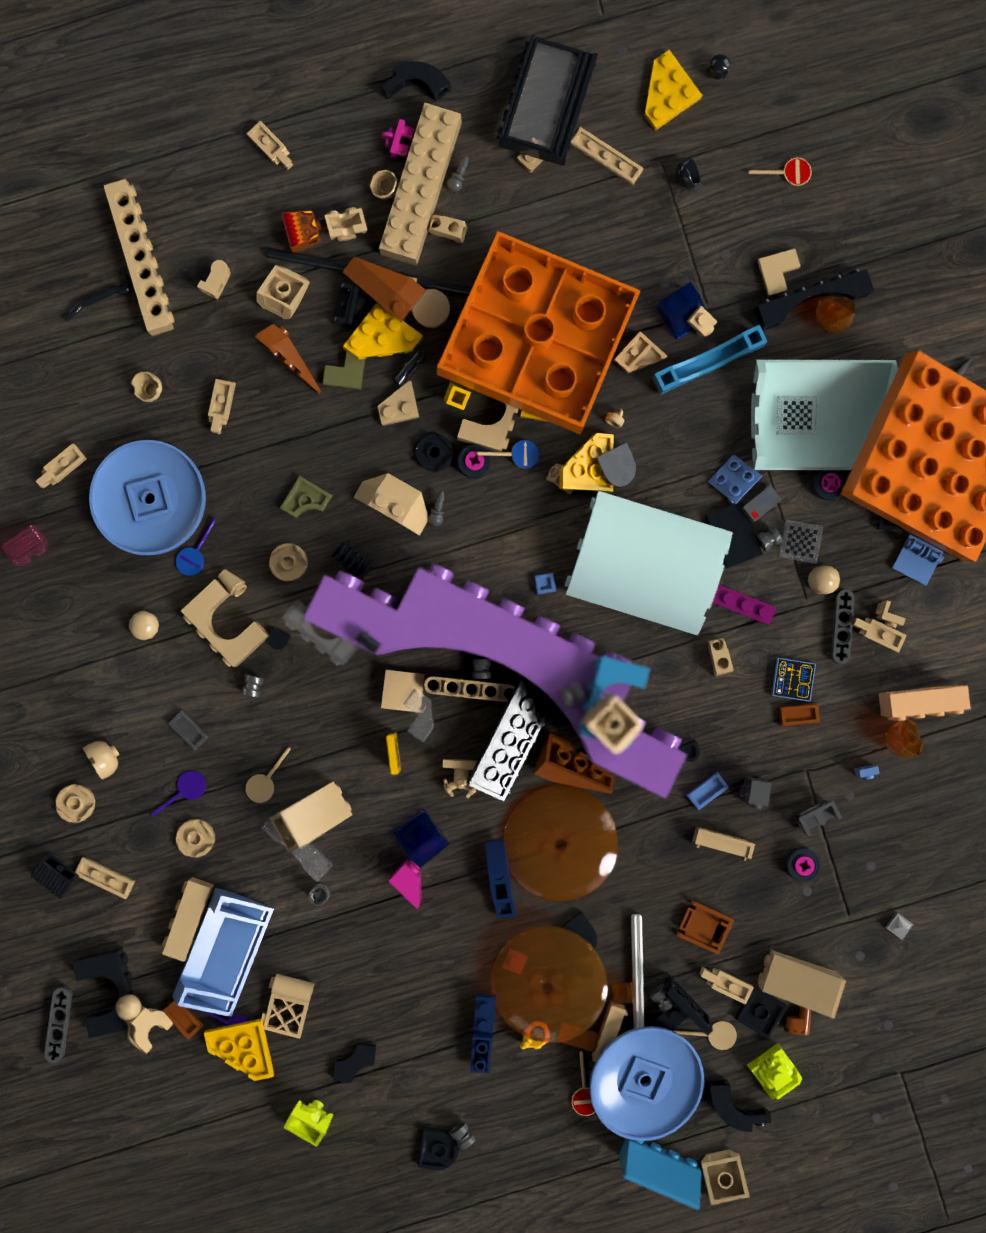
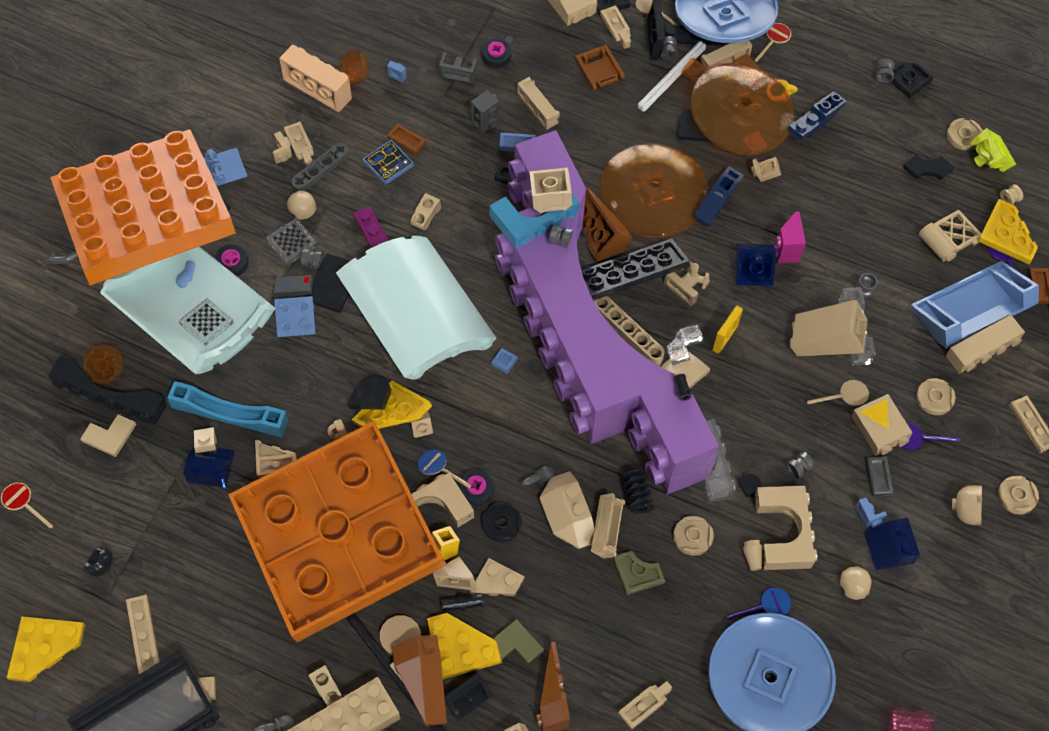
camera: 140 degrees left, 25 degrees down
none -> medium blue arm [176,261,195,288]
none -> tan slope [433,557,477,591]
none -> tan container [591,493,625,559]
none -> tan bracket [751,157,781,182]
none -> tan brick [851,394,912,456]
none -> medium blue bracket [855,498,887,528]
none -> clear blue slope [864,518,920,570]
none -> tan tile [947,118,983,150]
none -> tan wheel [1000,184,1023,205]

